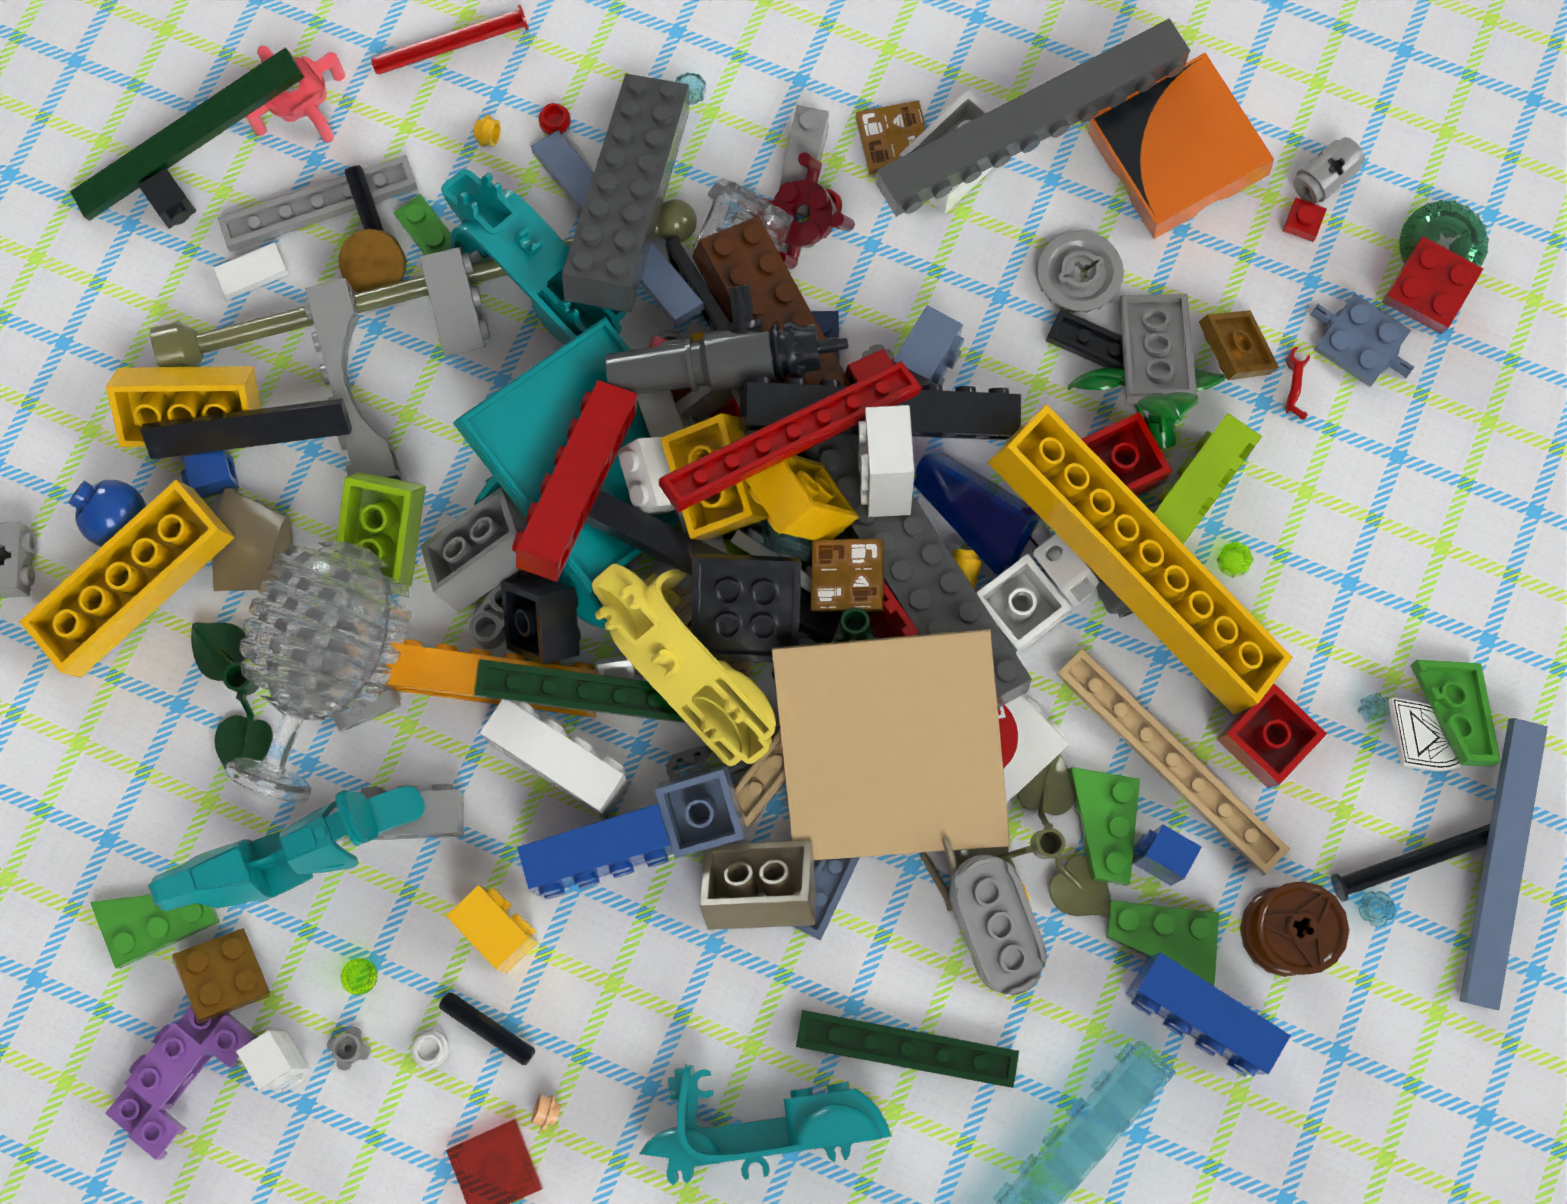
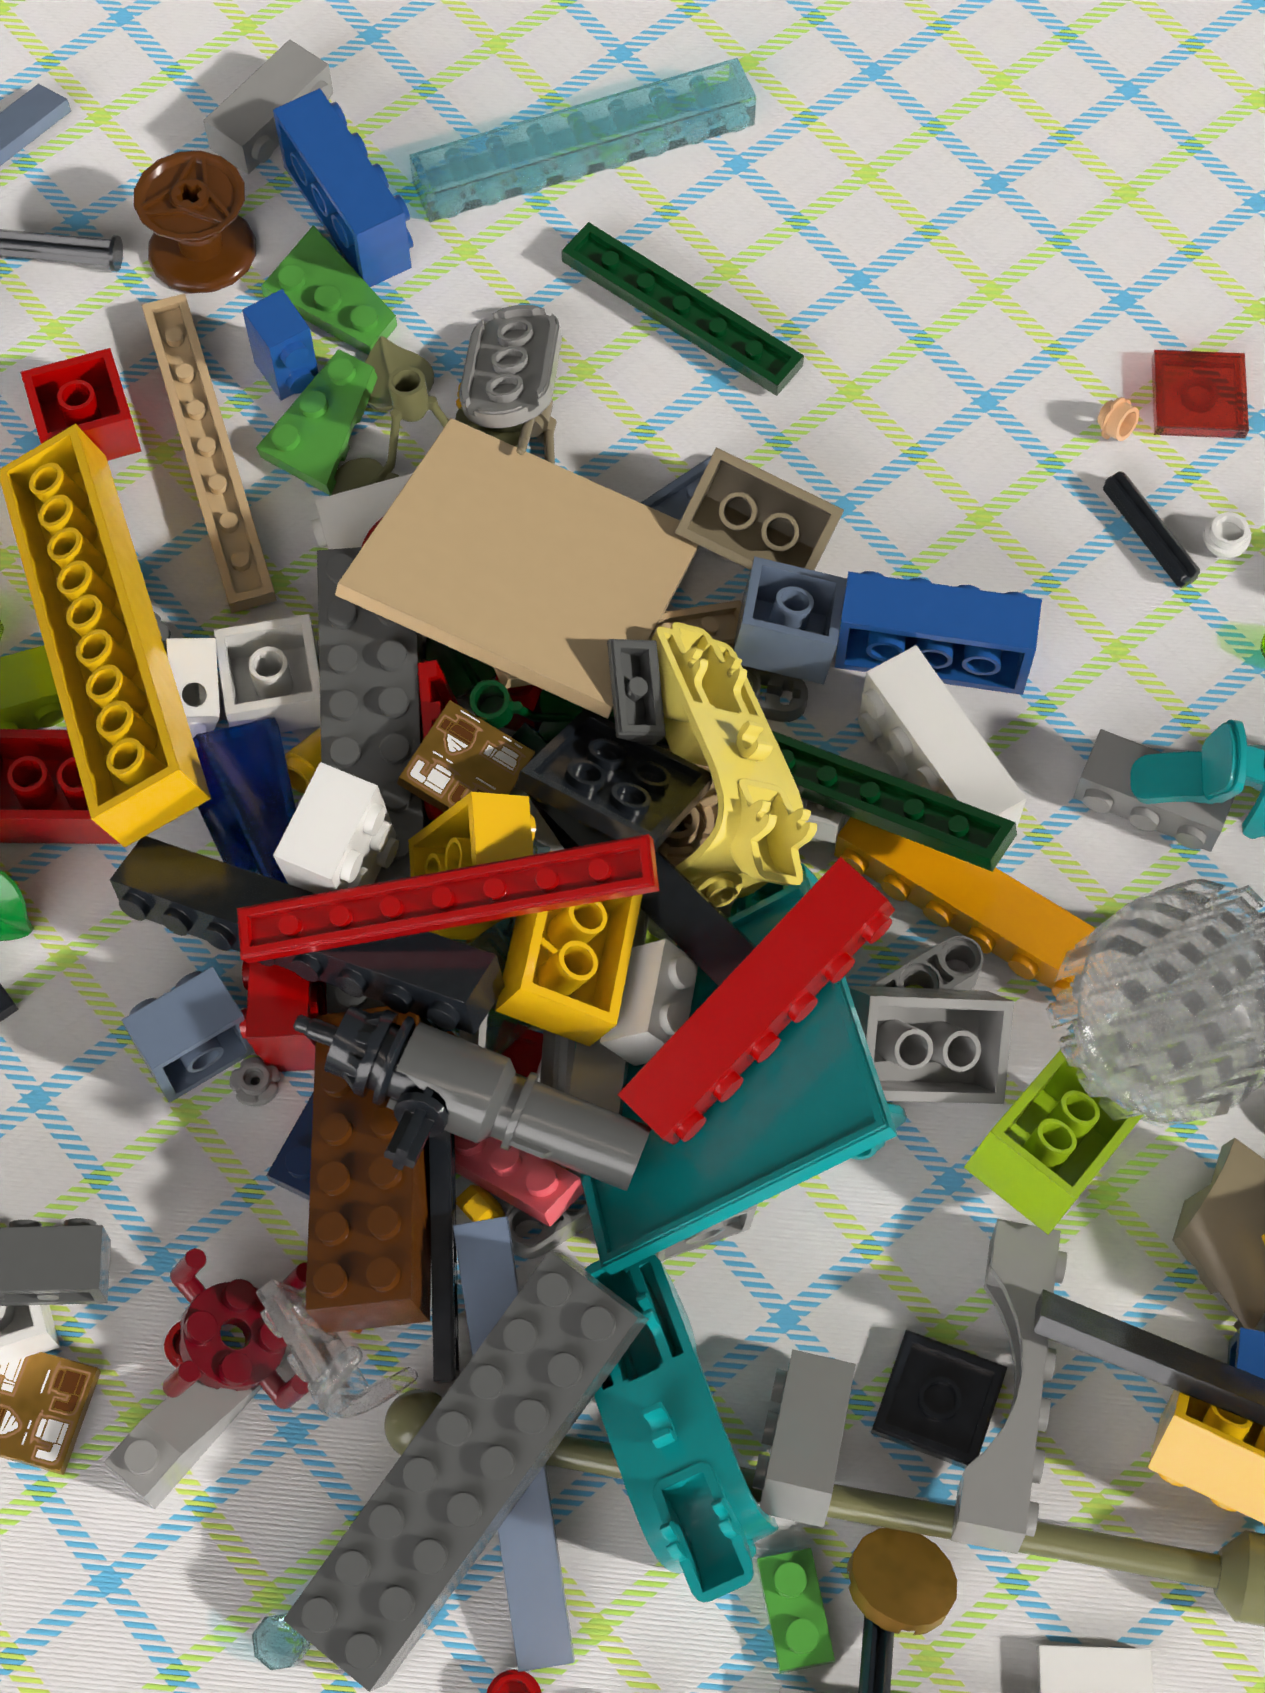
camera: 155 degrees left, 10 degrees down
yellow brick [446,885,538,973] -> none
black brick [501,574,581,665] -> none
teal piece [639,1064,892,1185] -> none
clear light blue plate [1359,891,1395,927] -> none
none -> light grey brick [203,39,333,174]
none -> dark grey slope [607,639,666,745]
none -> black tile [871,1330,1008,1469]

